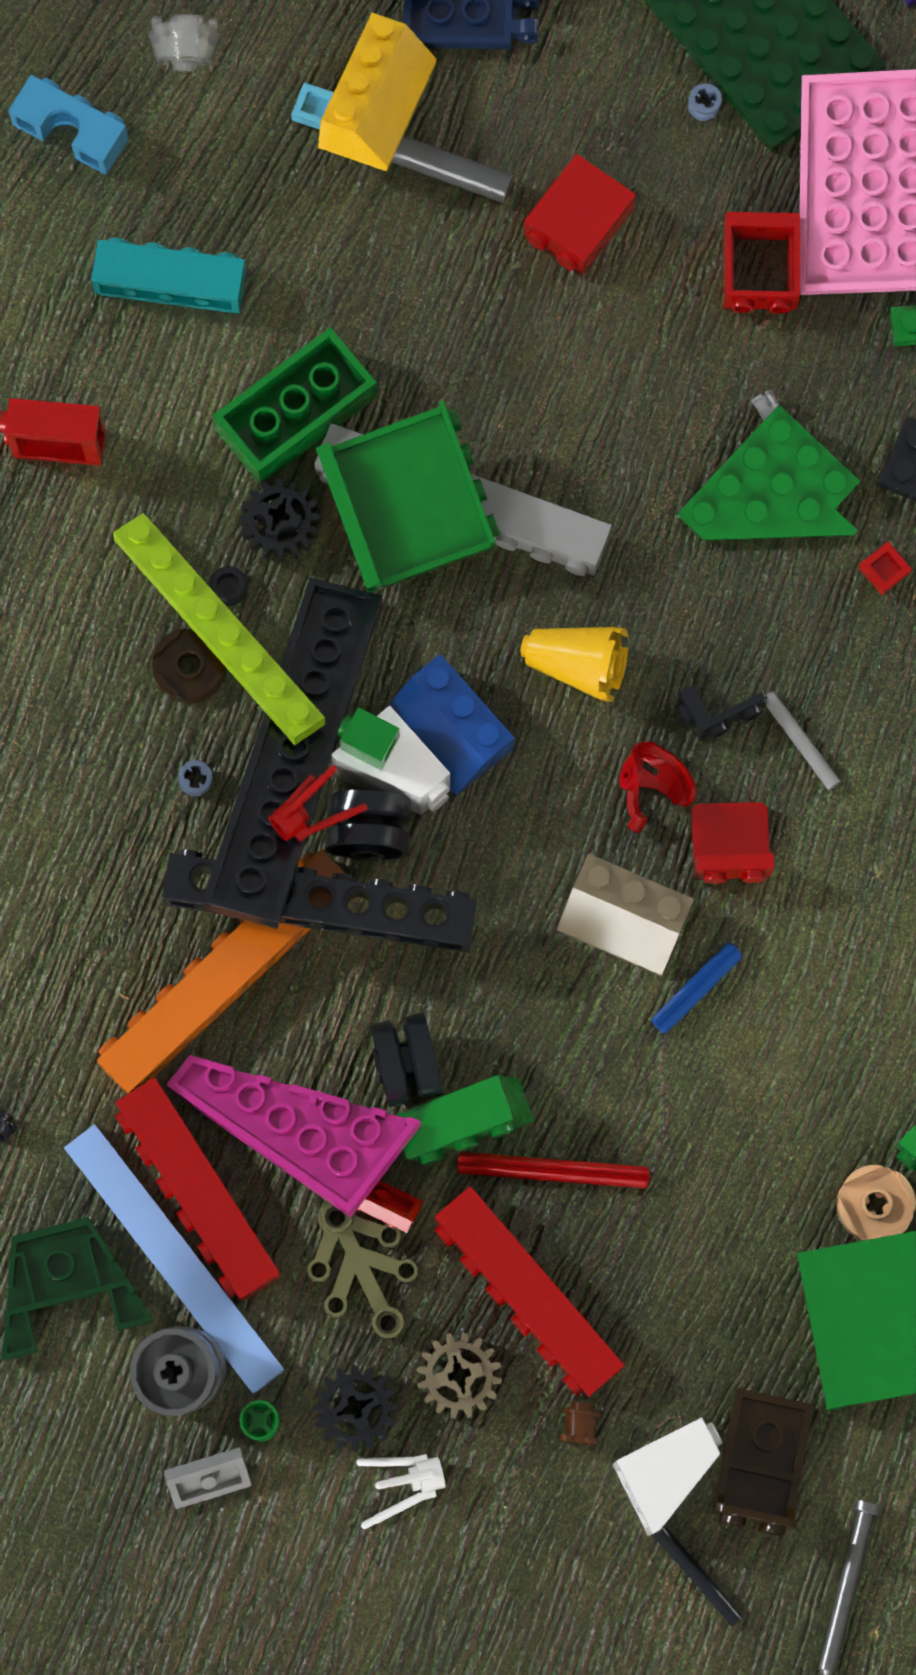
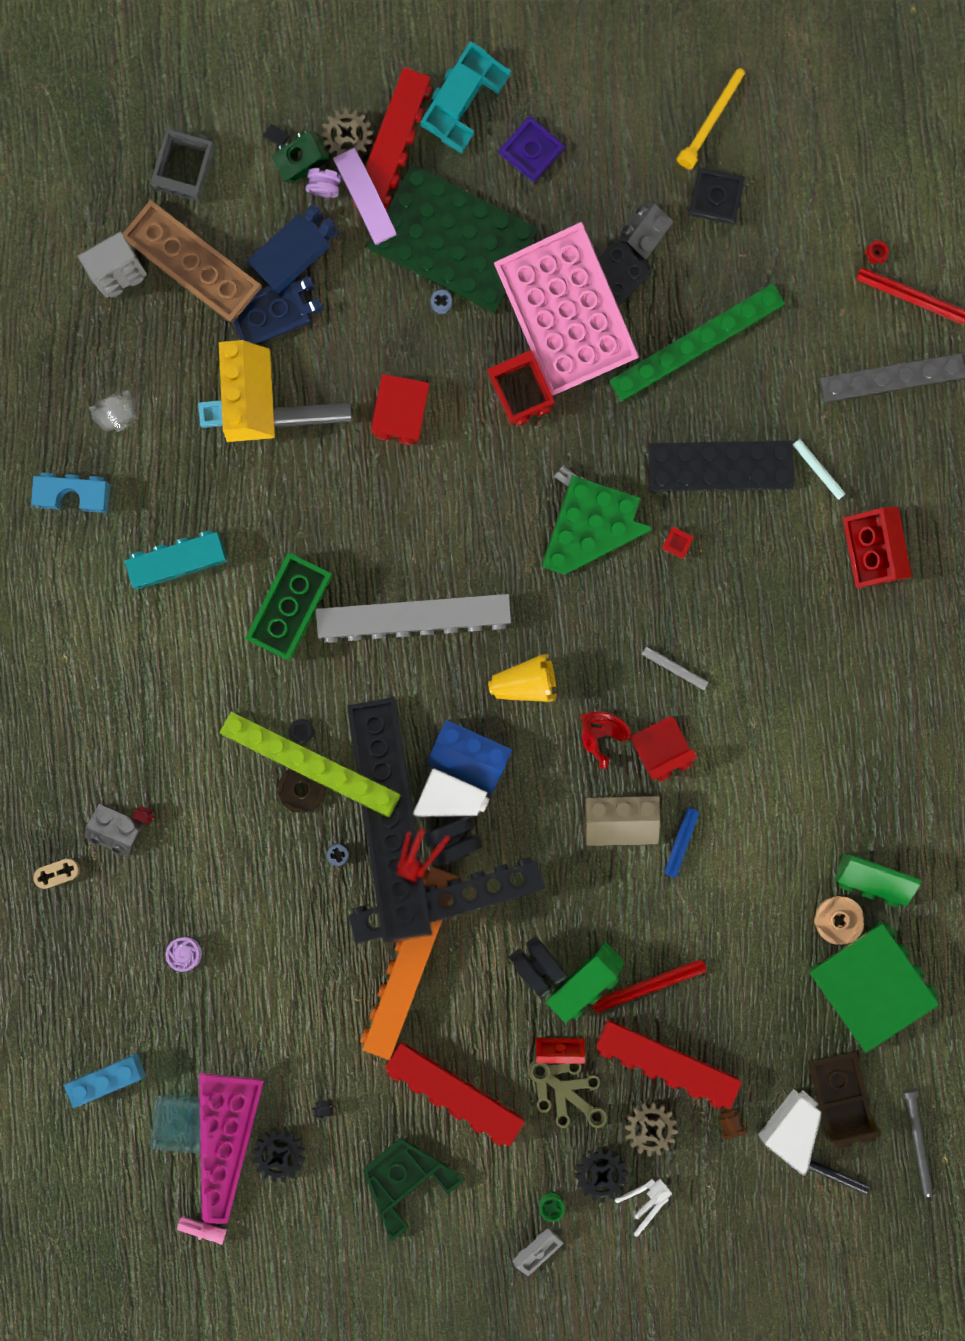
camera: 25 degrees left, 10 degrees up
red window [0,398,106,466] -> none
light blue tile [64,1124,285,1395] -> none
dark grey wheel [130,1326,226,1416] -> none
dark pink wing [166,1055,422,1217] -> none
black gear [239,479,321,562] -> none
green panel [315,400,500,594] -> none
green brick [337,707,400,771] -> none
black bracket [675,685,768,740] -> none

